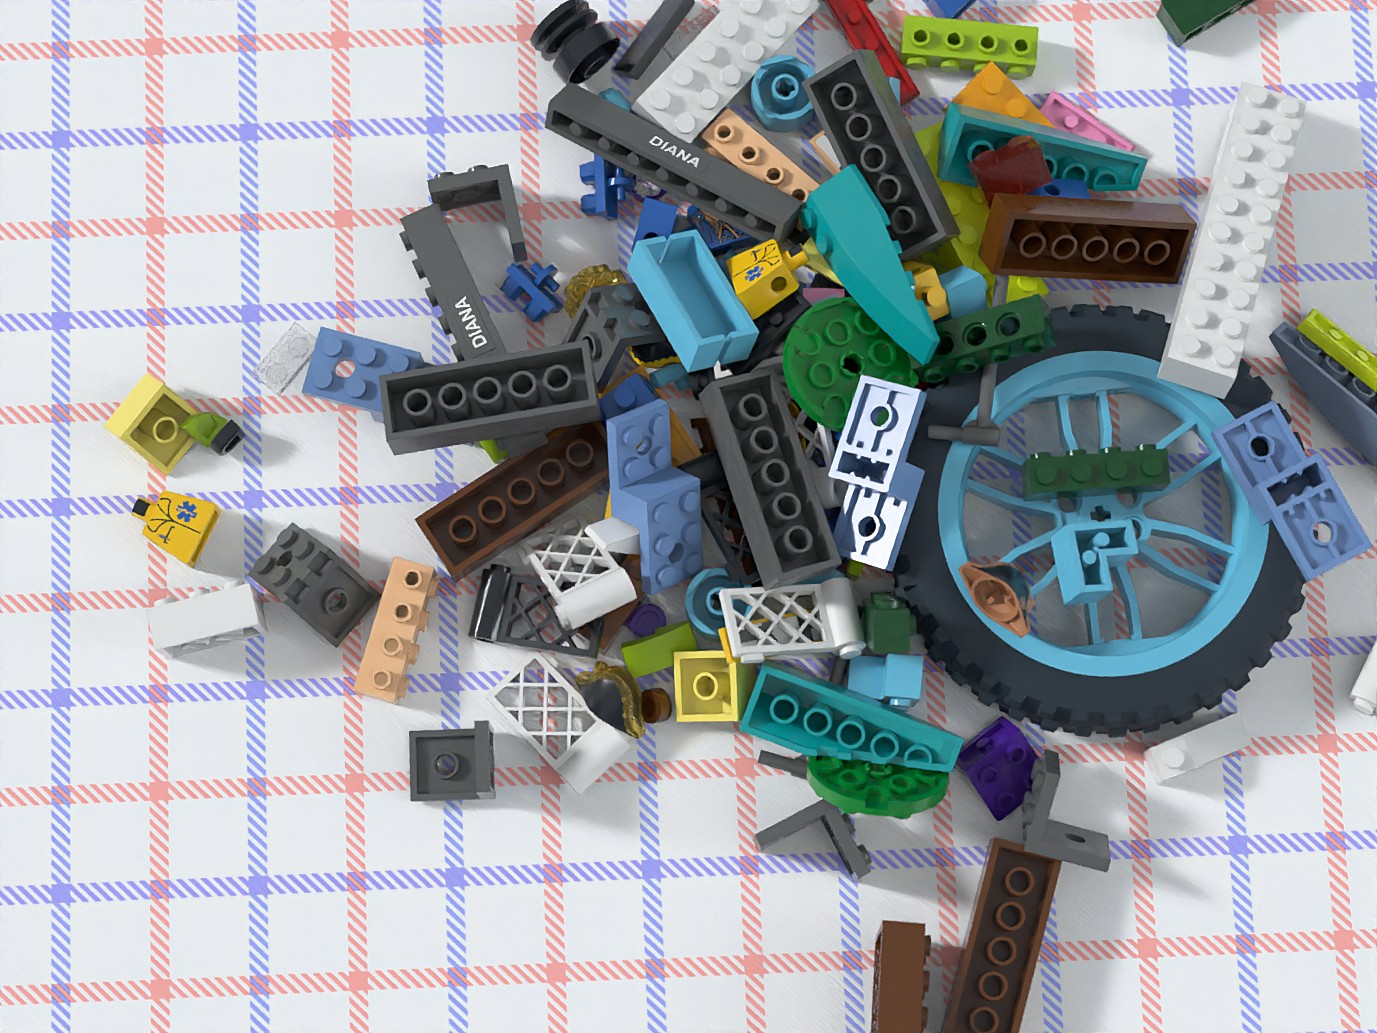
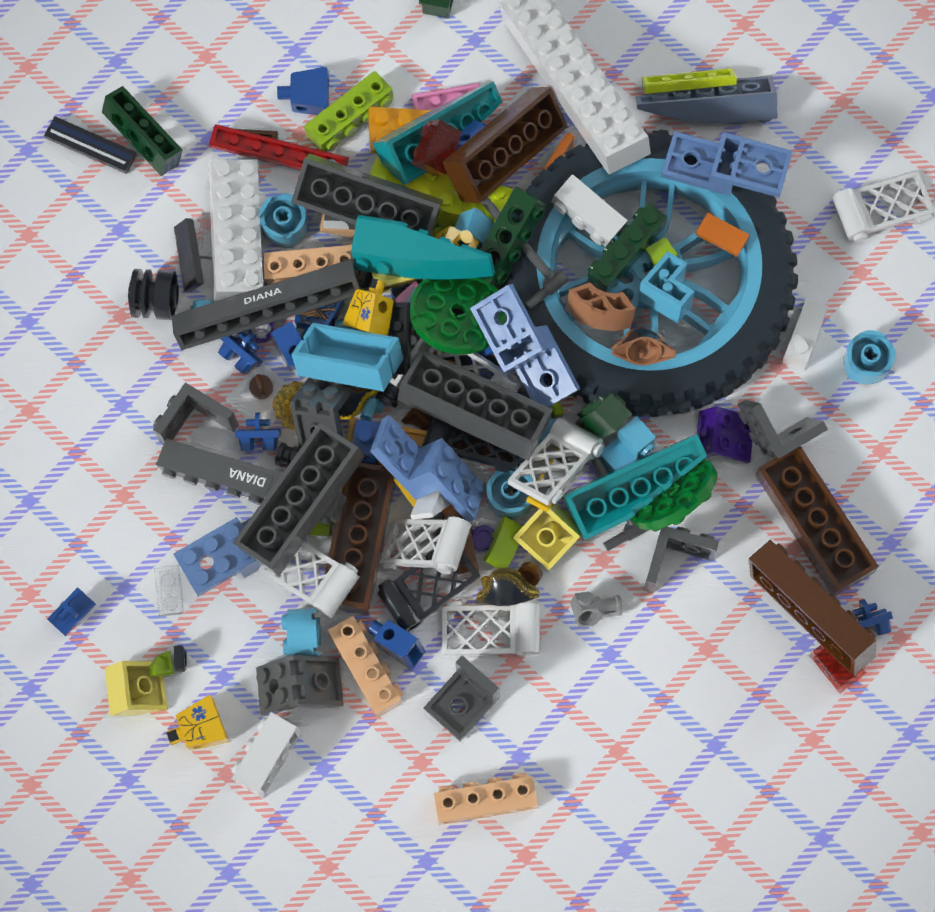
camera: 40 degrees left, 5 degrees down
none -> blue hips [47,587,96,637]
none -> reddish brown tile [249,374,273,399]
none -> white piece [258,542,360,618]
none -> black wheel [275,442,301,466]
none -> medium azure brick [282,608,321,656]
none -> blue torso [368,620,426,671]
none -> light nougat brick [434,773,538,826]
none -> orange tile [543,132,575,170]
none -> white brick [551,174,628,247]
none -> nougat brick [565,282,636,332]
none -> light grey connector [570,591,623,628]
none -> lime tile [645,237,679,265]
none -> orange tile [696,213,750,257]
none -> medium azure brick [843,330,895,385]

